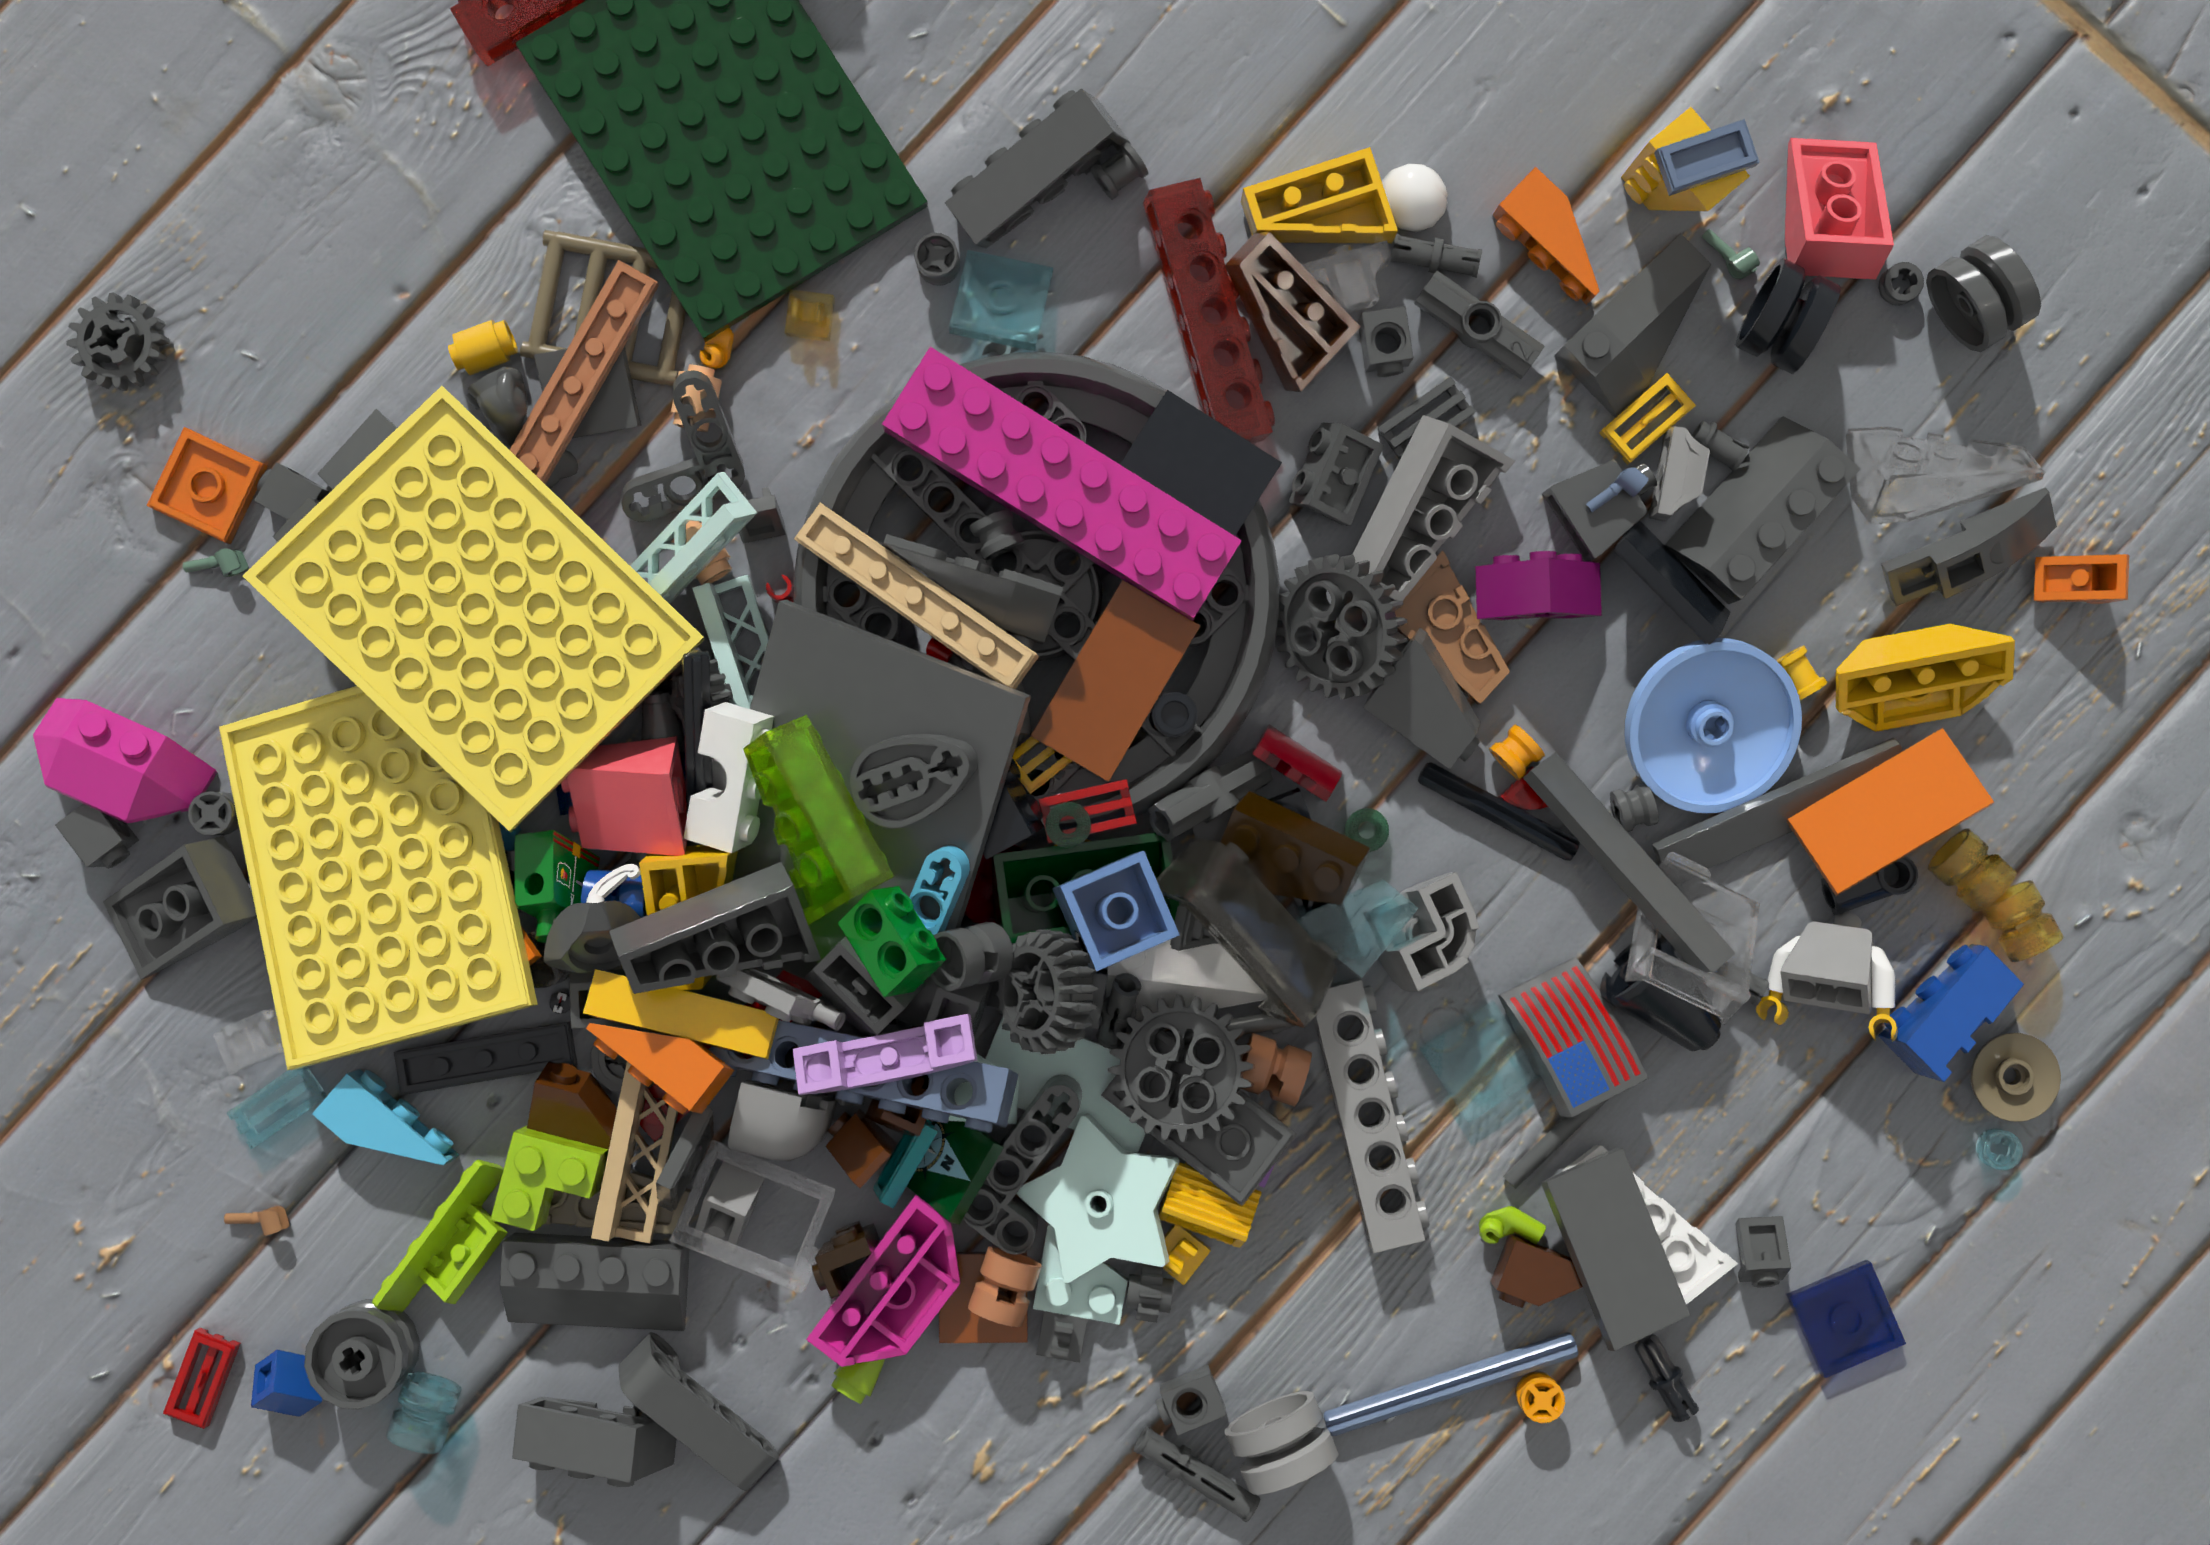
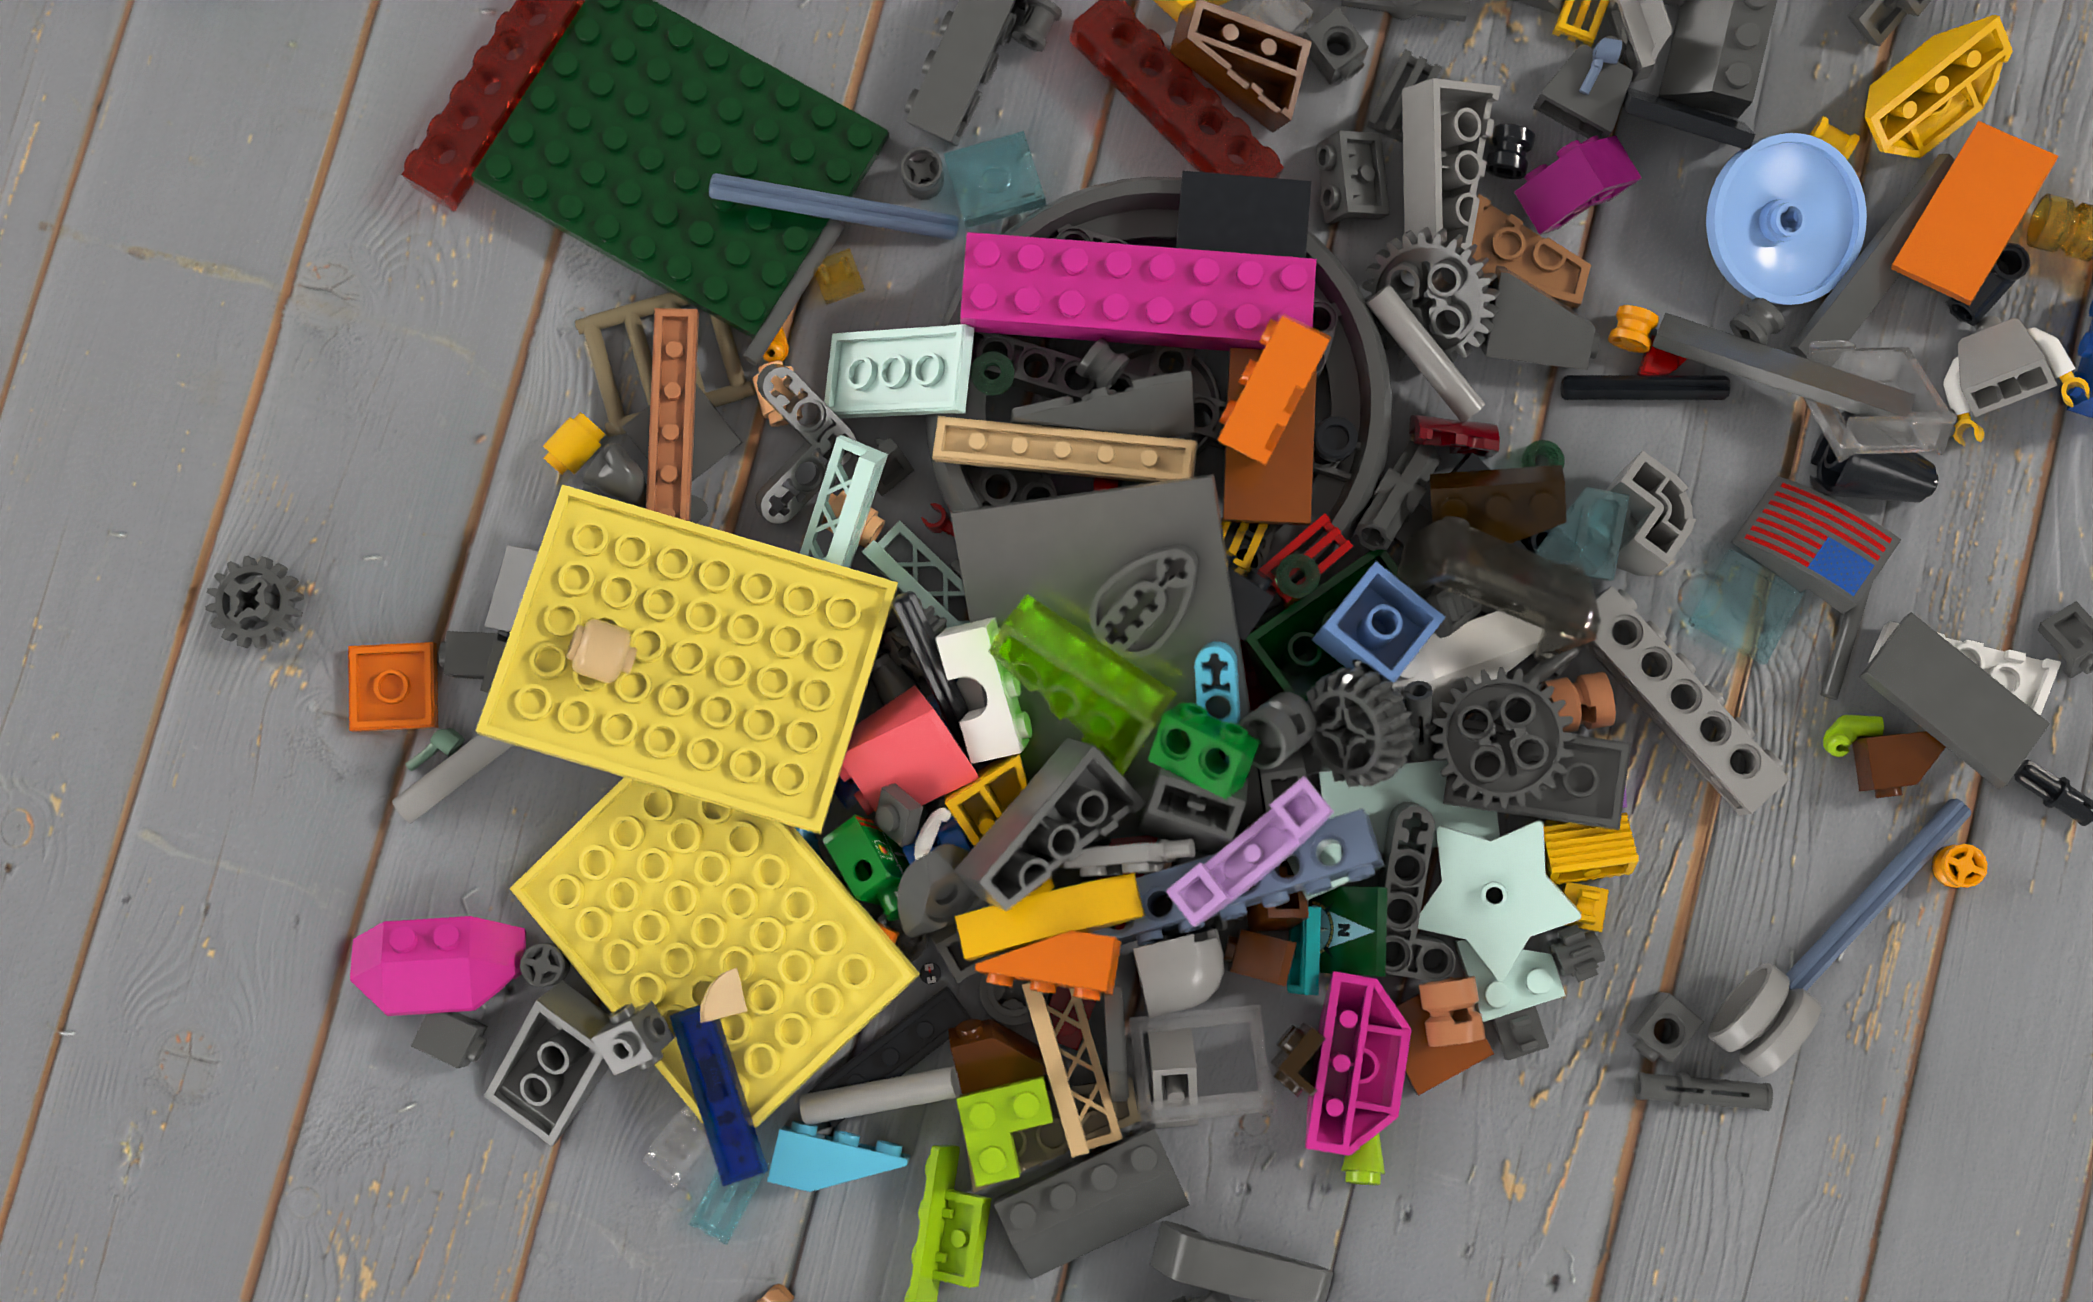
camera: 25 degrees left, 5 degrees down
none -> light grey piece [392,734,513,824]
none -> tan head [566,619,637,683]
none -> dark grey brick [592,1001,674,1075]
none -> clear blue tile [669,1004,768,1187]
none -> tan tile [700,968,747,1023]
none -> sand blue axle [709,173,959,240]
none -> dark grey bar [743,219,845,366]
none -> light grey piece [800,1066,960,1125]
none -> light aqua tile [824,324,975,418]
none -> dark grey plate [874,784,923,847]
none -> clear green plate [971,352,1015,396]
none -> orange wedge [1217,313,1332,465]
none -> light grey piece [1366,284,1485,422]
none -> black wheel [1485,124,1535,180]

